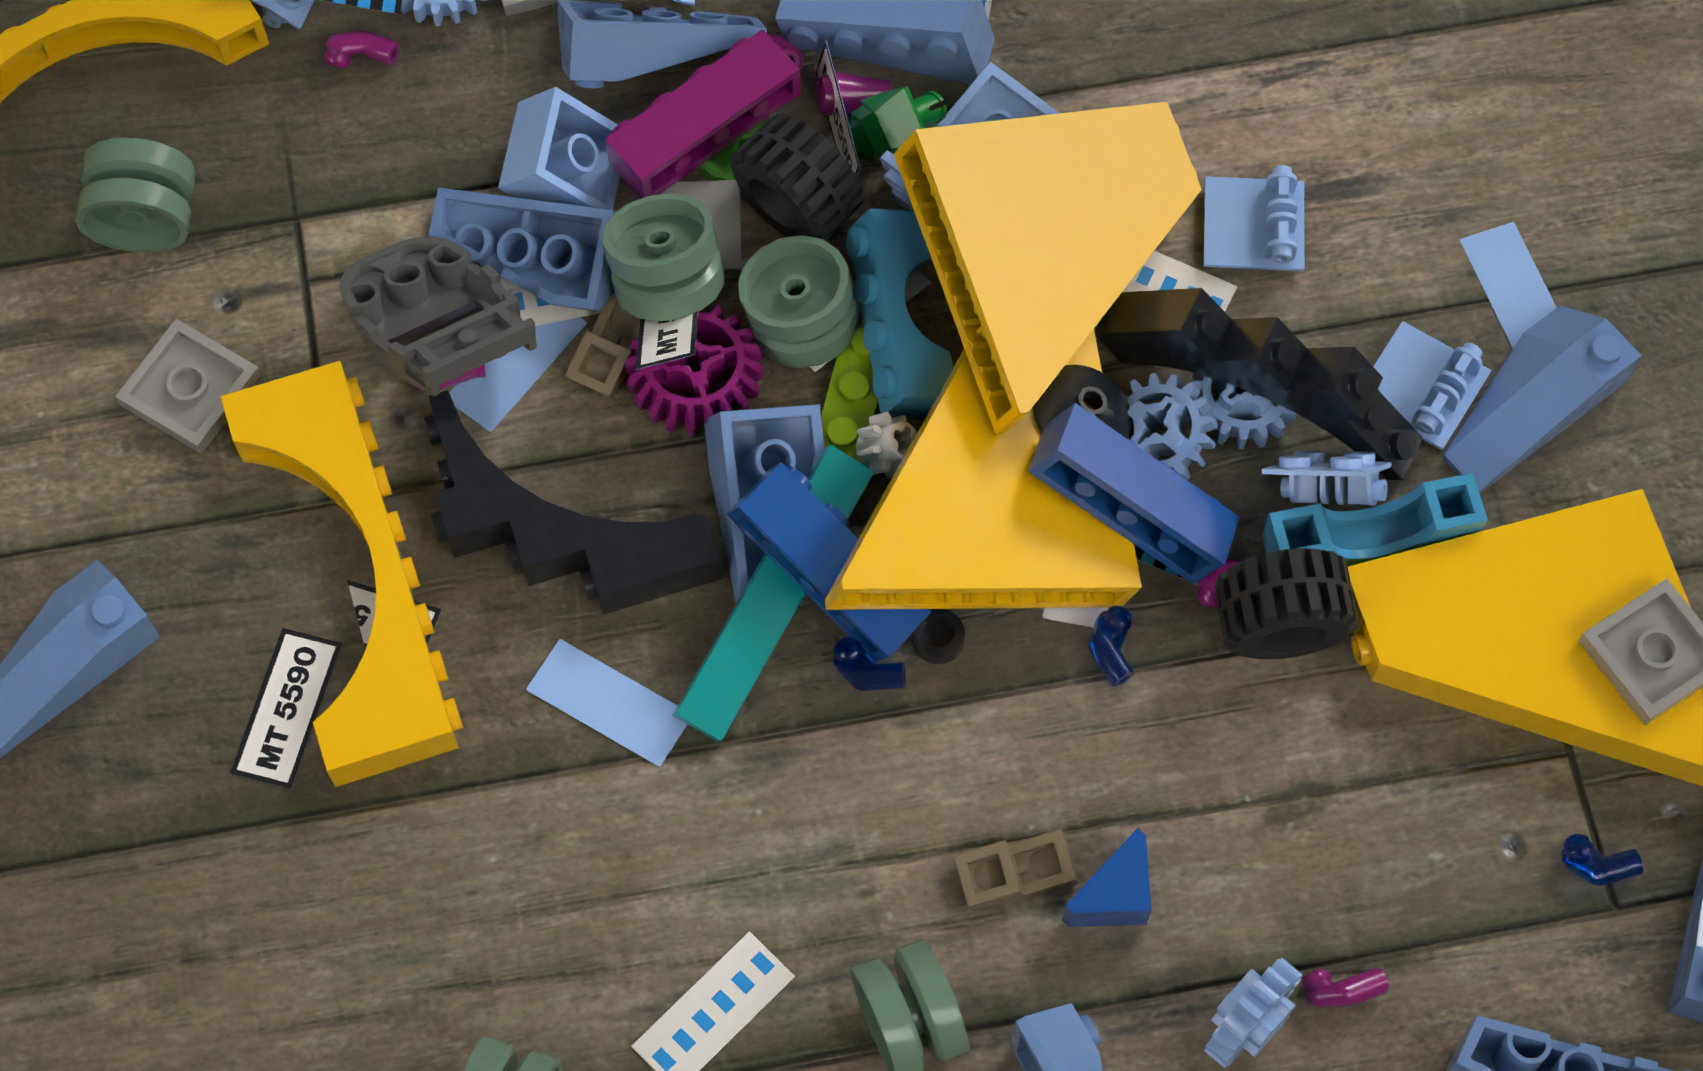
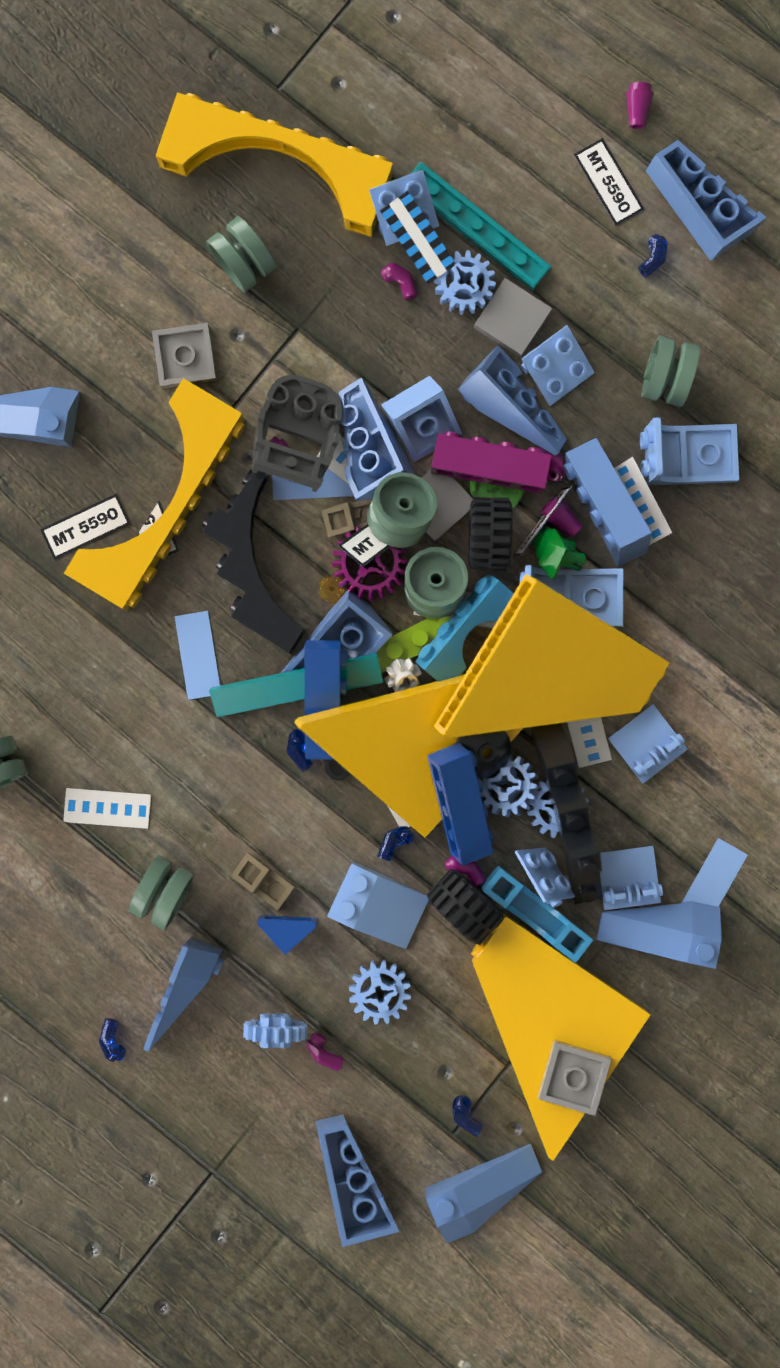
camera: 50 degrees right, 20 degrees up
none -> clear yellow plate [319,575,346,603]
none -> light blue slope [327,861,429,949]
none -> light blue gear [349,960,411,1025]

